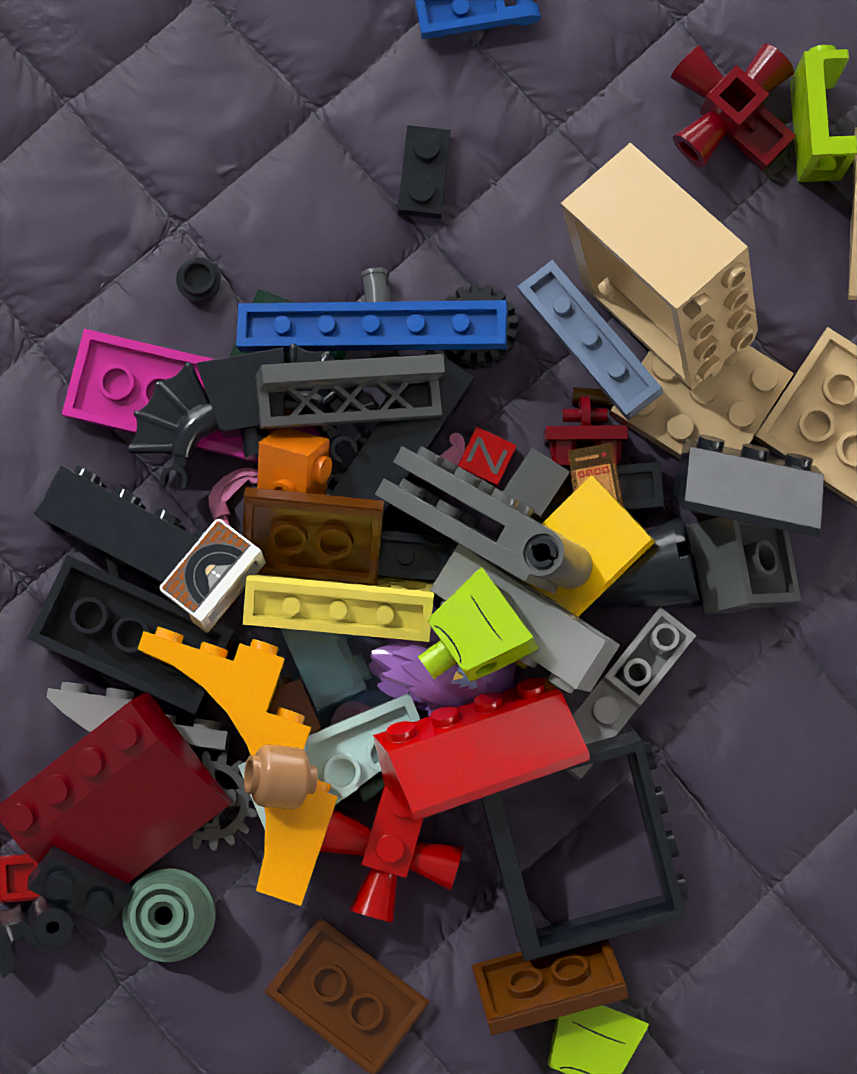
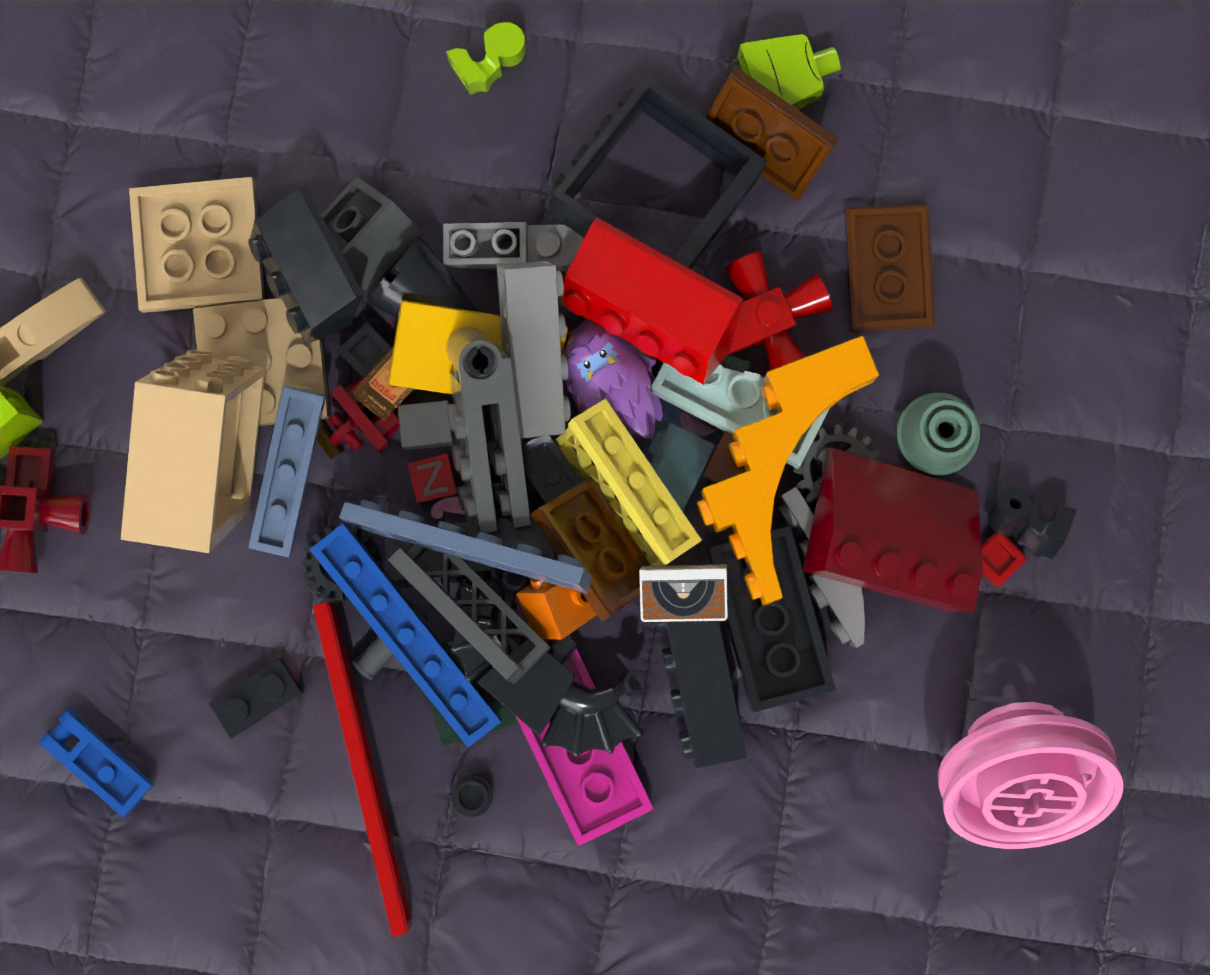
camera: 125 degrees left, 5 degrees up
black plate [27,846,132,928] -> none
bright pink piece [208,468,258,526] -> none
medium nougat head [244,744,318,809] -> none
lime torso [418,567,539,682] -> none
none -> red tile [312,602,412,937]
none -> sand blue plate [339,500,593,594]
none -> lime leg [446,22,526,95]

